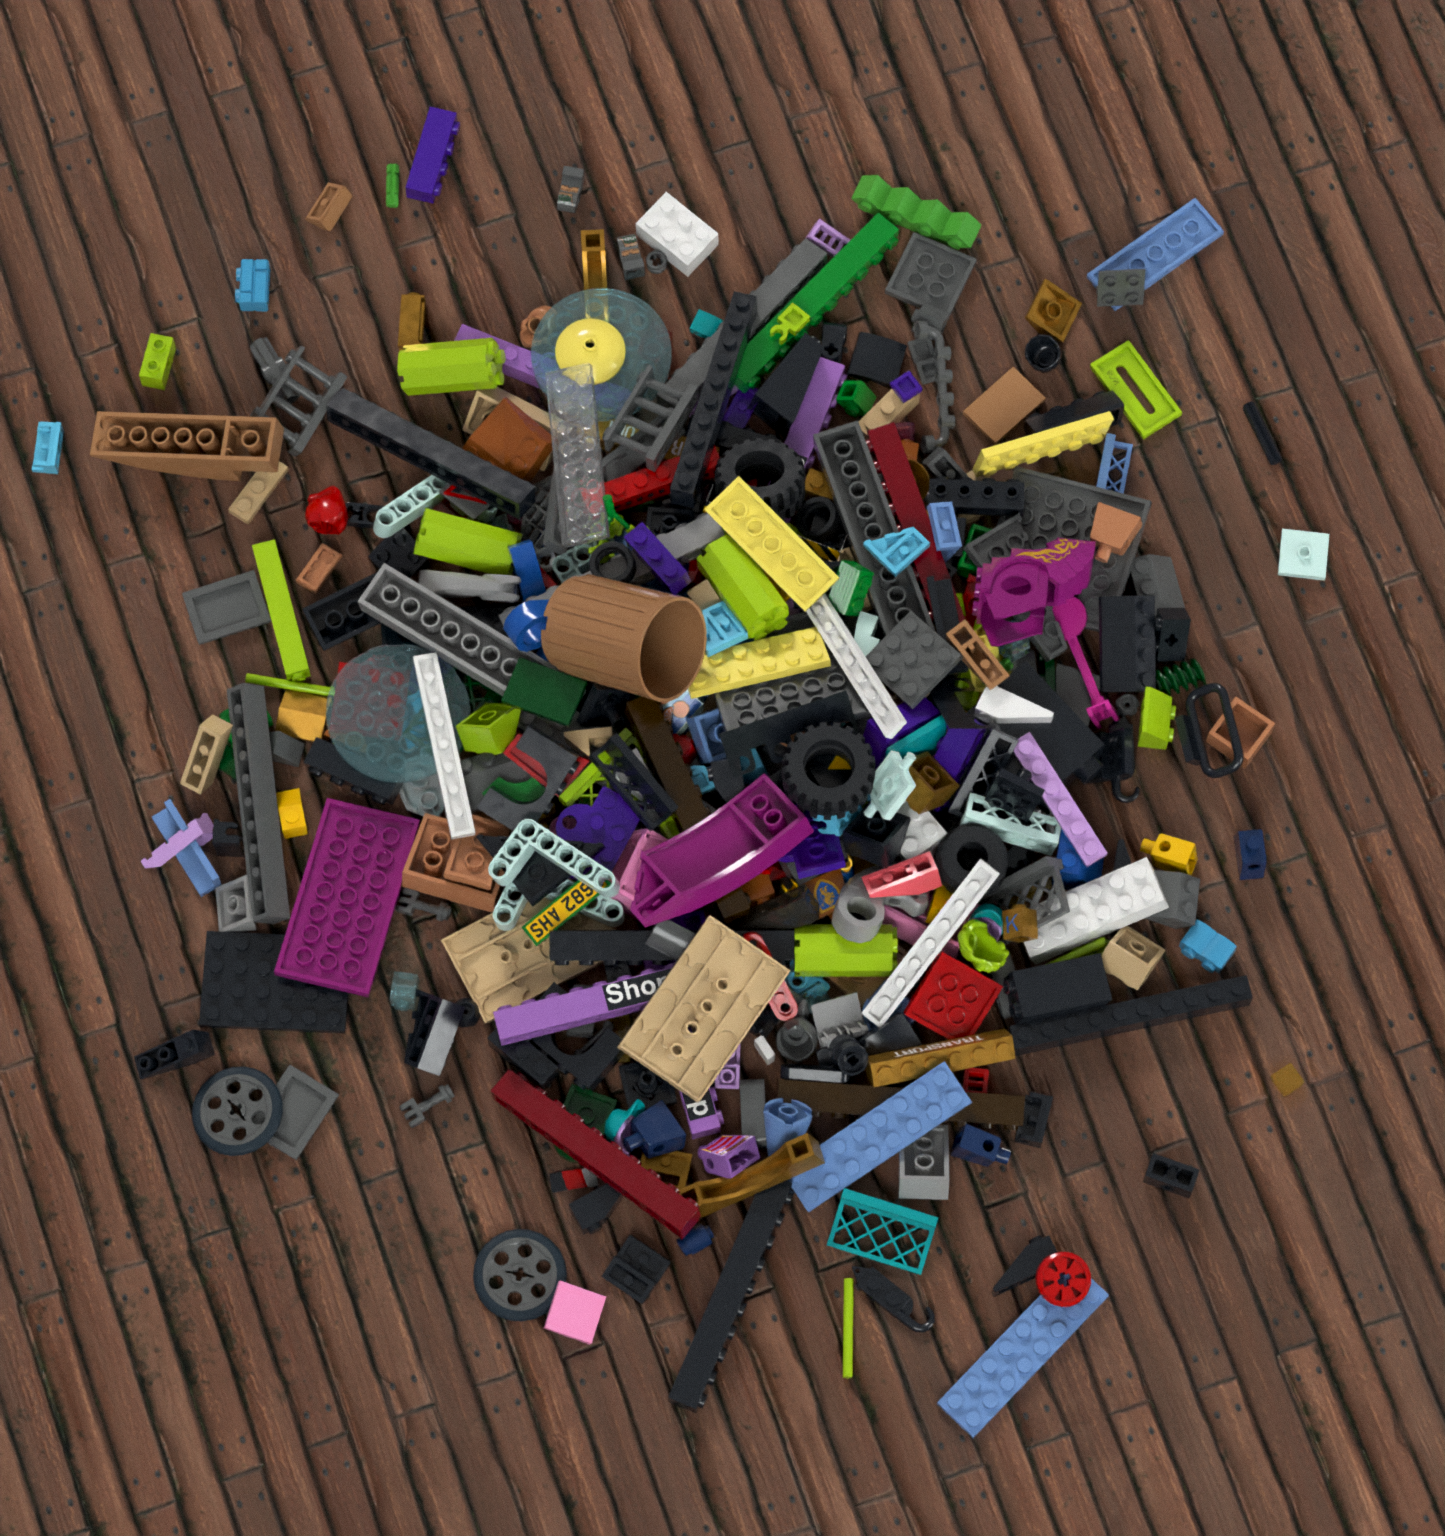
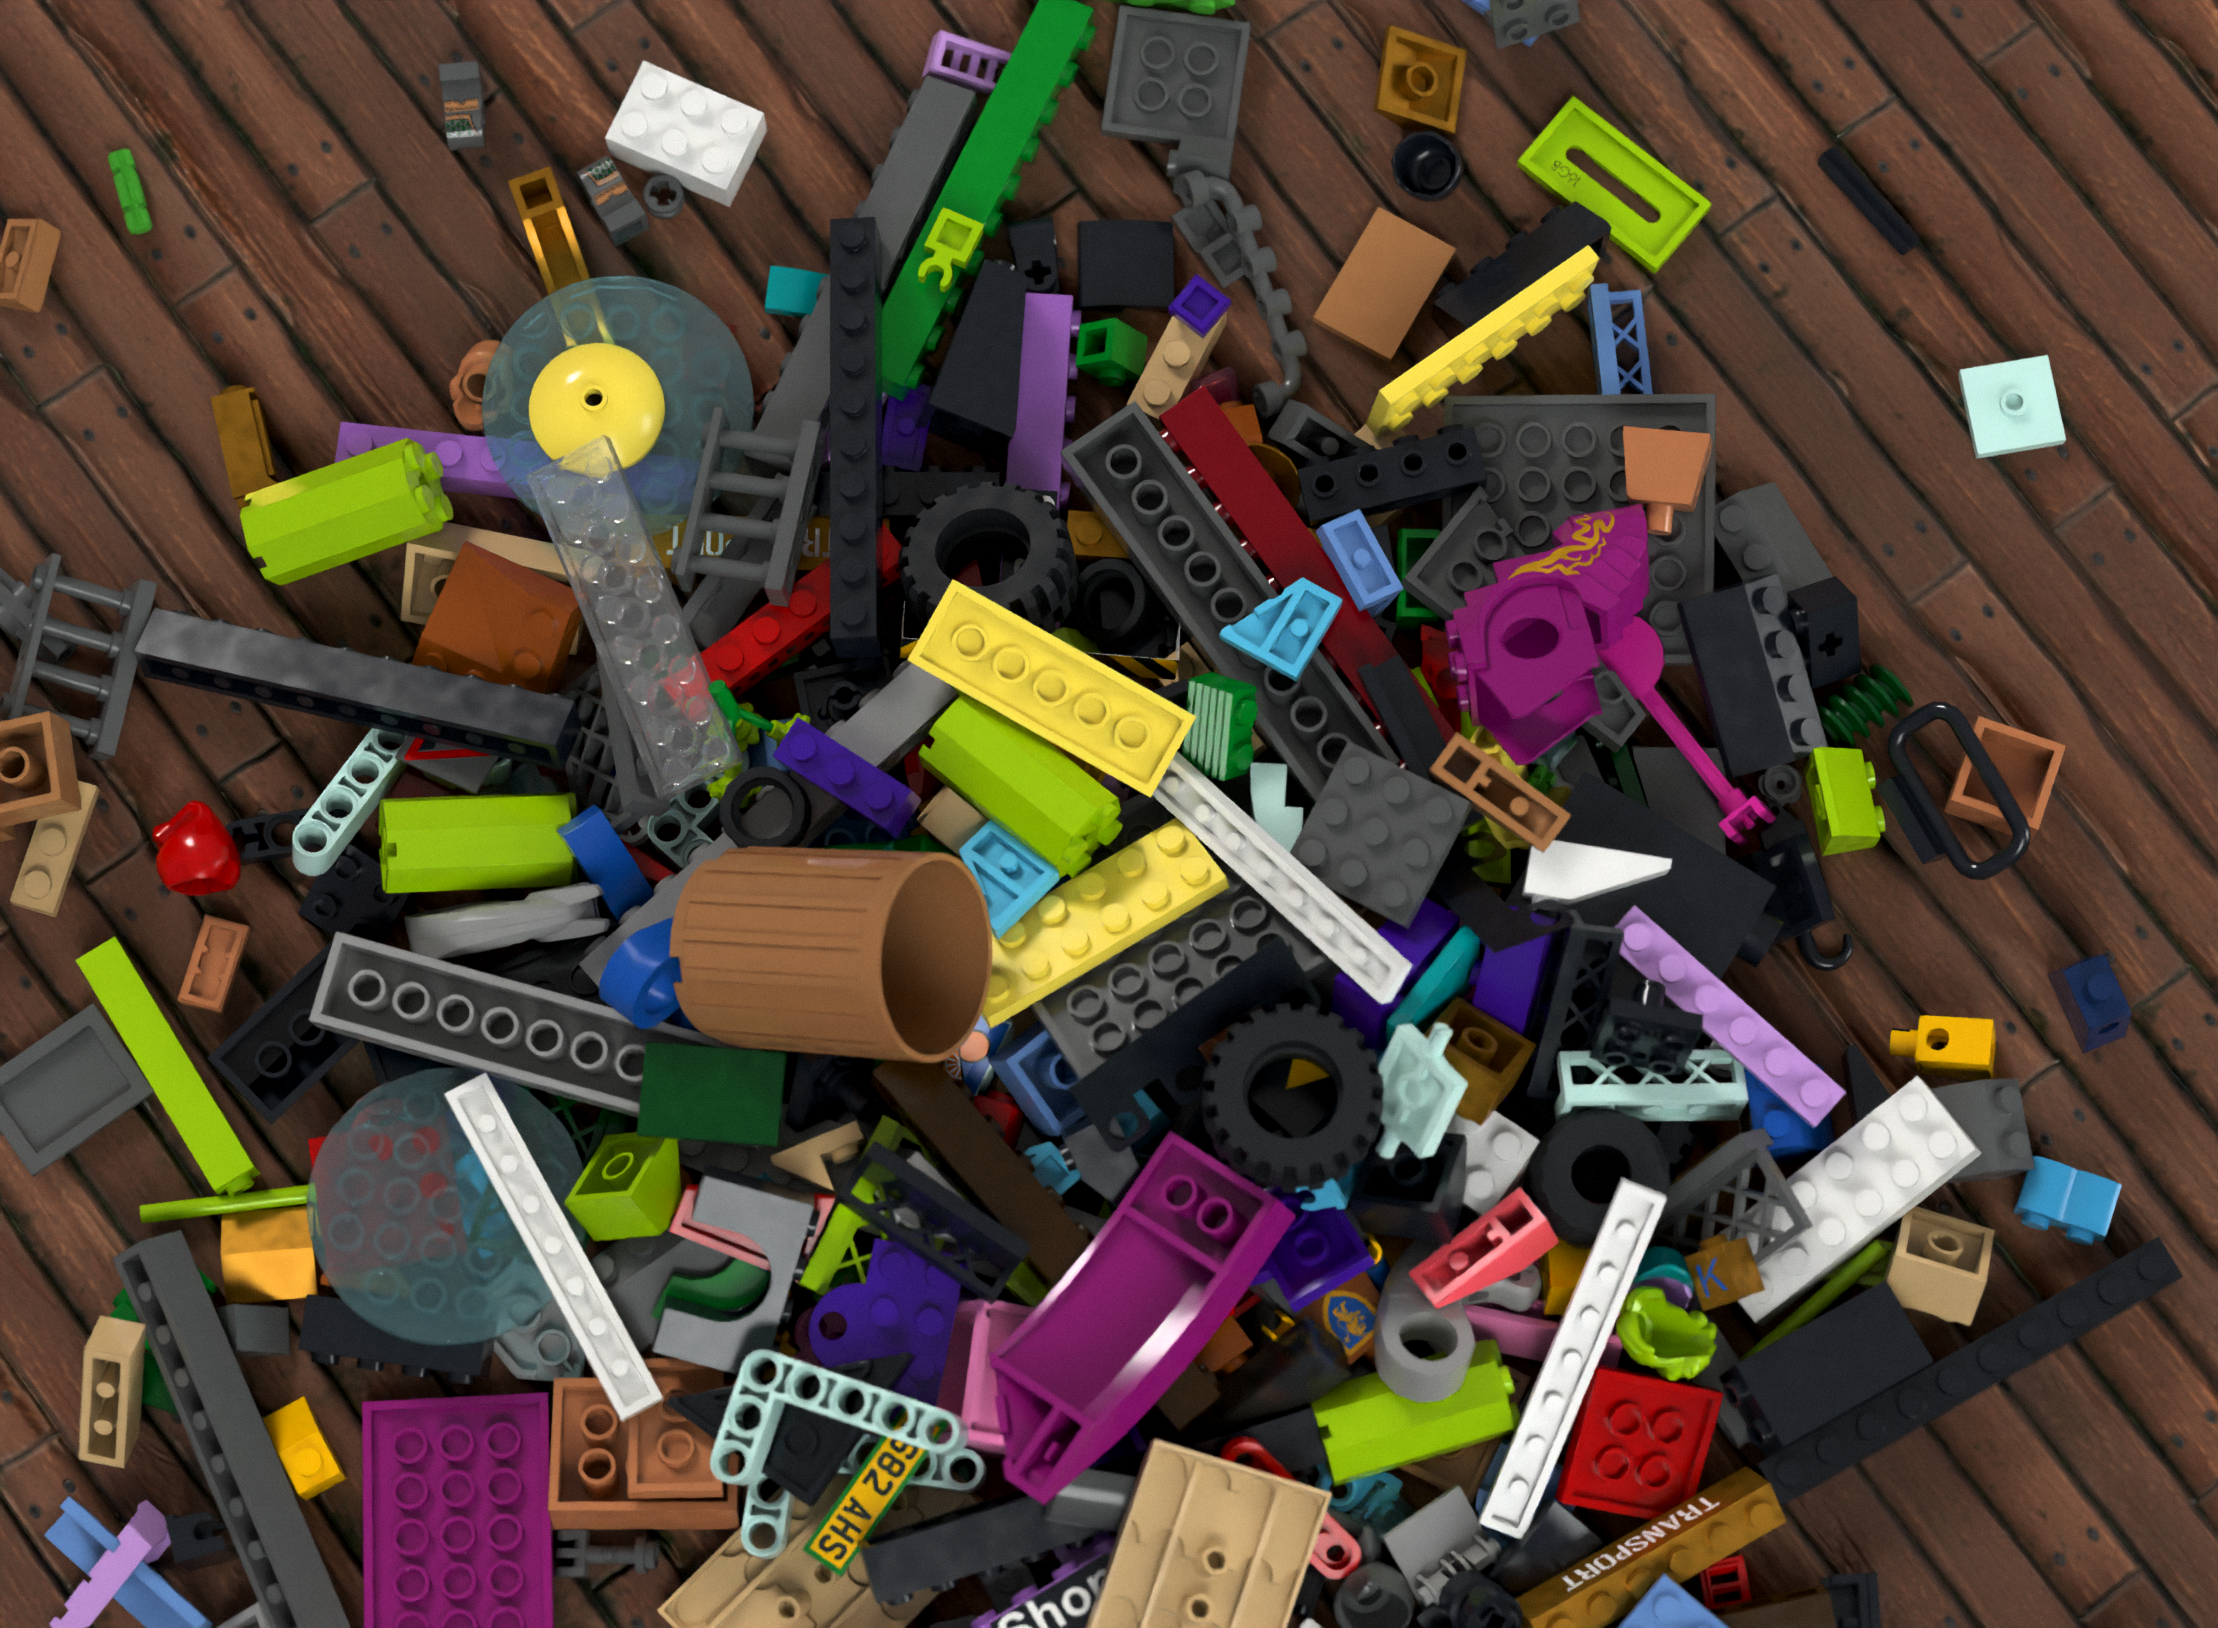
camera: 15 degrees left, 5 degrees up
dark purple brick [405,107,460,204] -> none

